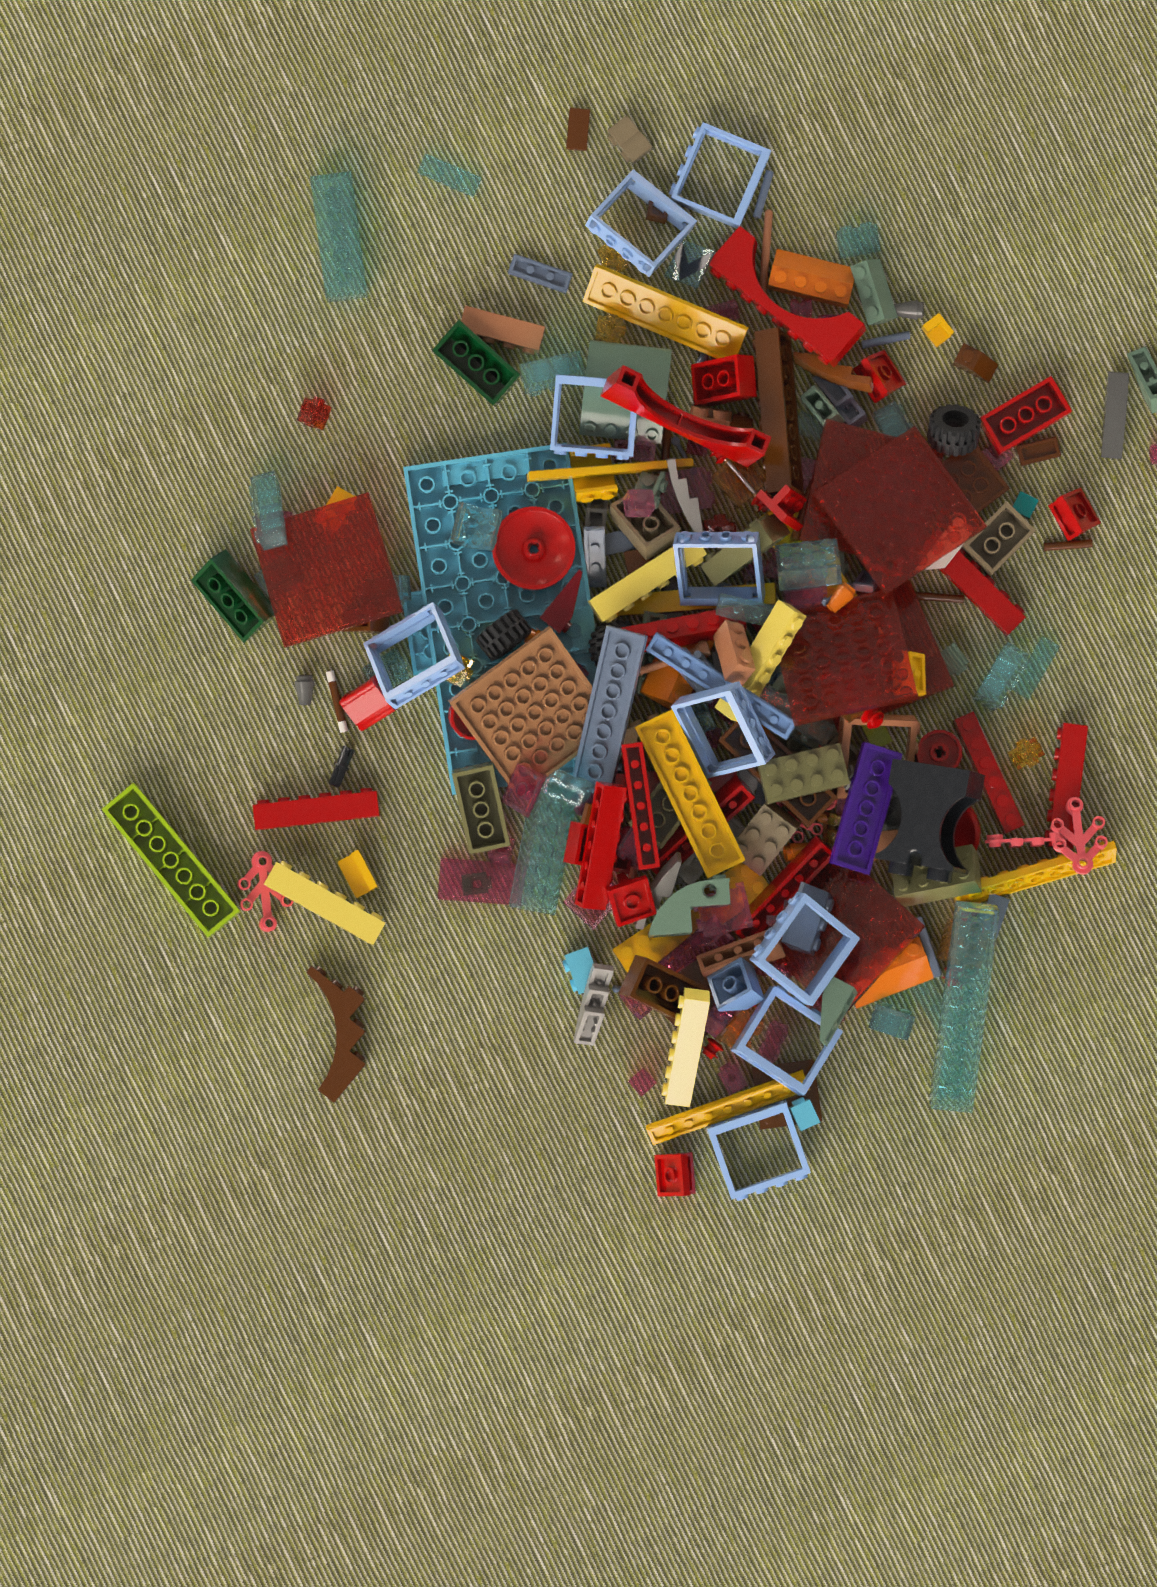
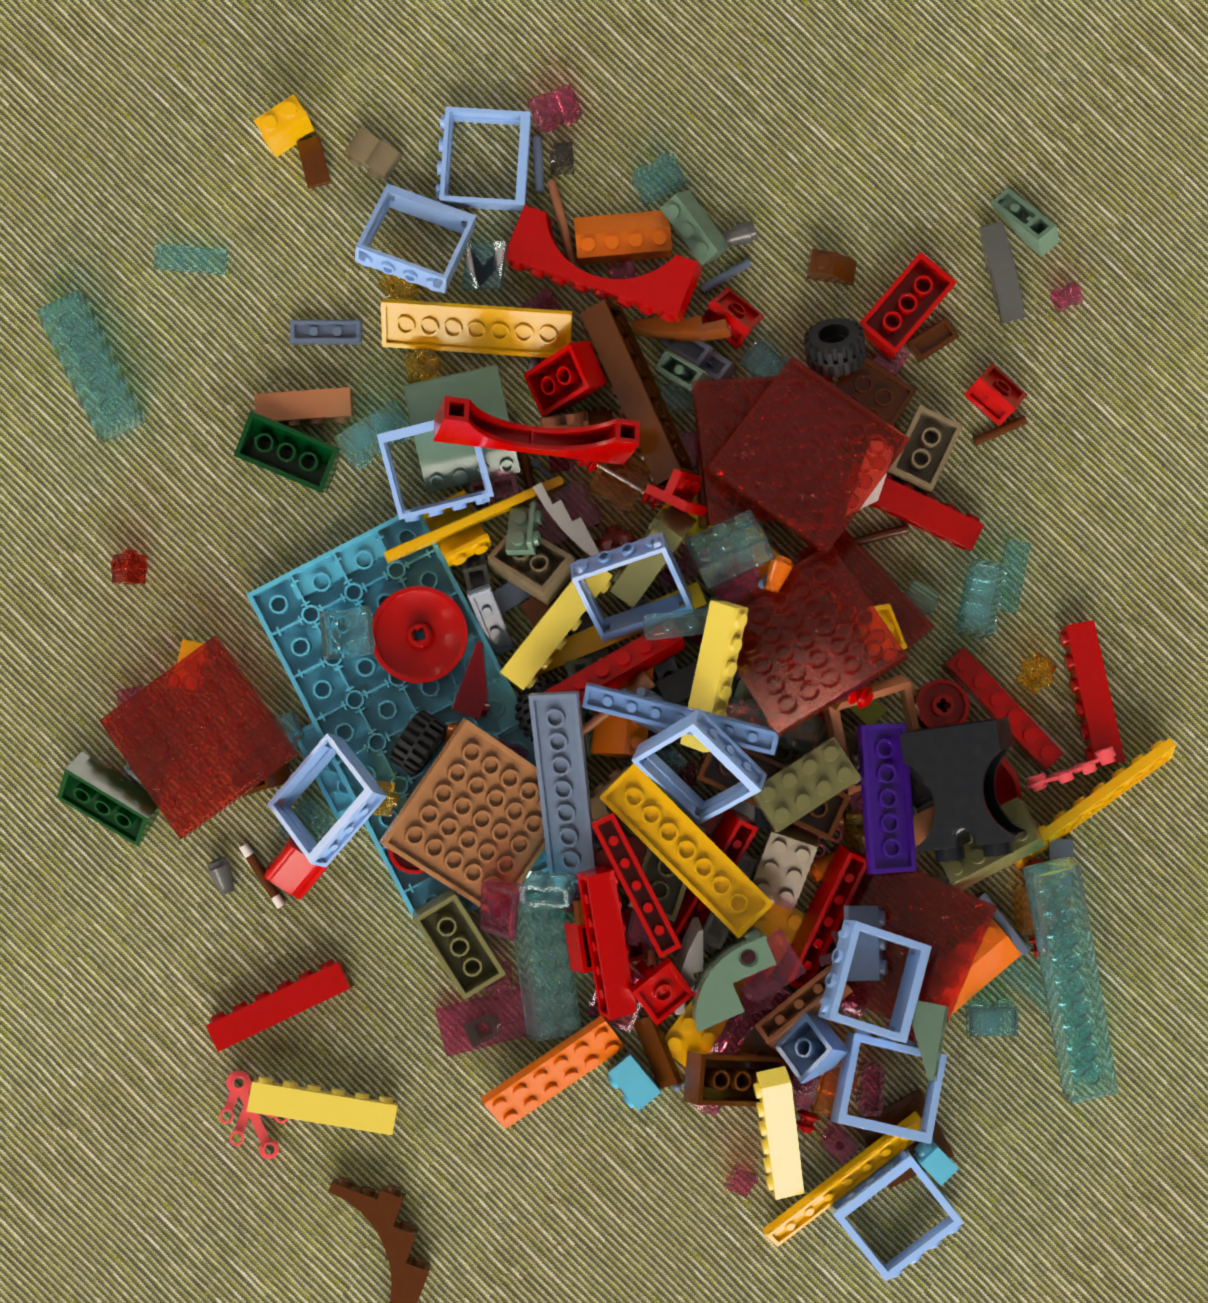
camera: 20 degrees left, 0 degrees up
lime brick [102,783,242,938] -> none
clear light blue brick [248,471,288,551] -> none
black axle [329,746,355,788] -> none
yellow panel [338,850,378,898] -> none
light grey slope [573,963,614,1046] -> none
clear pink panel [623,489,655,517] -> none
reddish brown tile [645,200,668,224] -> none
red bracket [654,1152,696,1197] -> none
nougat brick [713,620,756,686] -> none
sand blue tile [853,570,882,594] -> none
yellow panel [921,313,954,347] -> none
teal tile [1012,491,1039,519] -> none
coral plant [1050,797,1108,874] -> none
none -> yellow panel [253,94,315,157]
none -> orange plate [481,1016,626,1129]
none -> clear pink brick [527,84,582,133]
none -> clear smoke brick [549,142,575,175]
none -> reddish brown tile [632,1015,682,1089]

